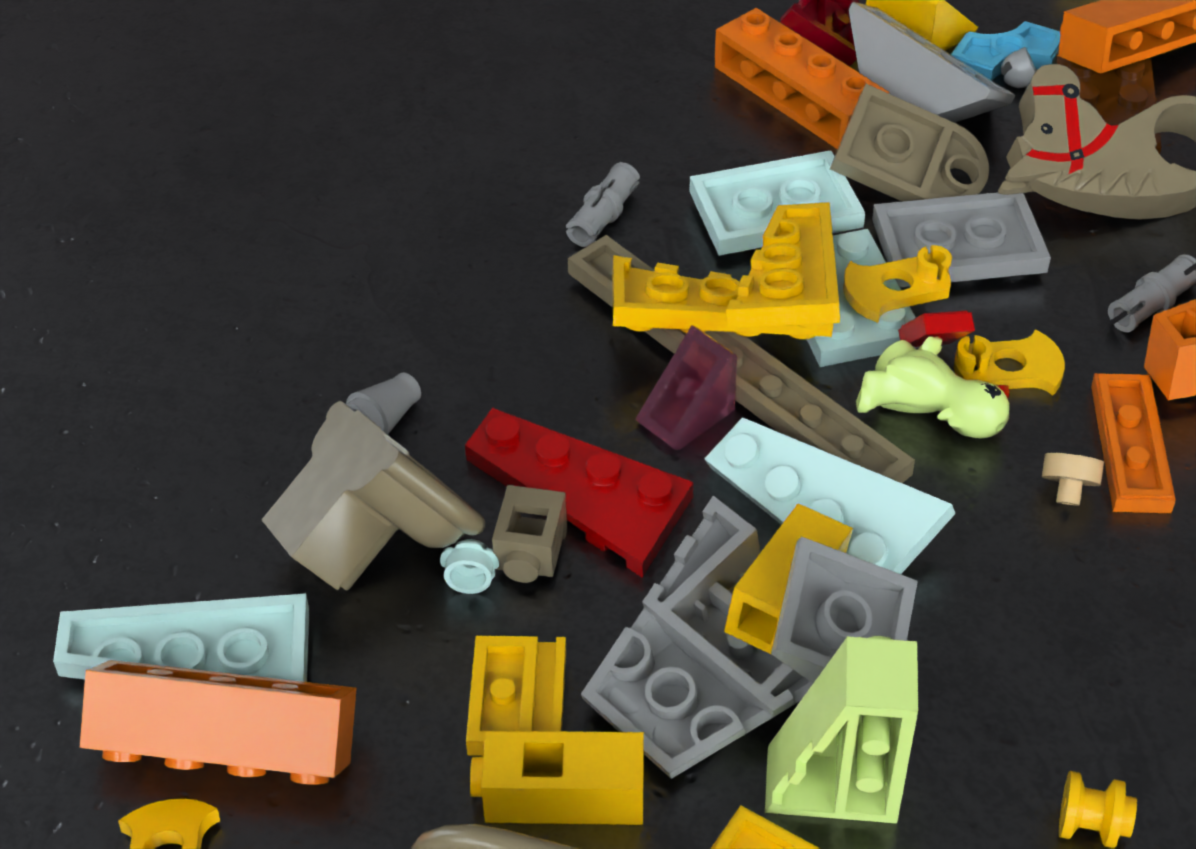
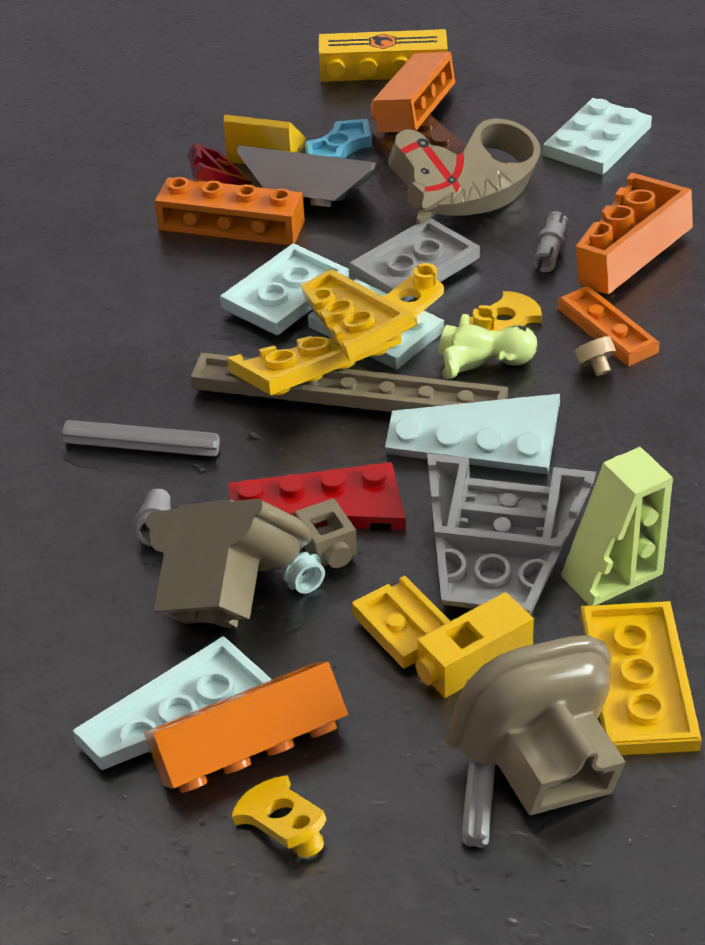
camera: 35 degrees left, 5 degrees down
light grey pin [566,162,640,247] -> none
clear pink slope [635,325,737,450] -> none
yellow brick [724,503,853,655] -> none
light grey slope [771,536,918,683] -> none
dark tan plate [829,84,989,202] -> none
red tile [898,311,975,347] -> none
light grey hinge [1001,47,1036,89] -> none
none -> light grey axle [62,420,220,457]

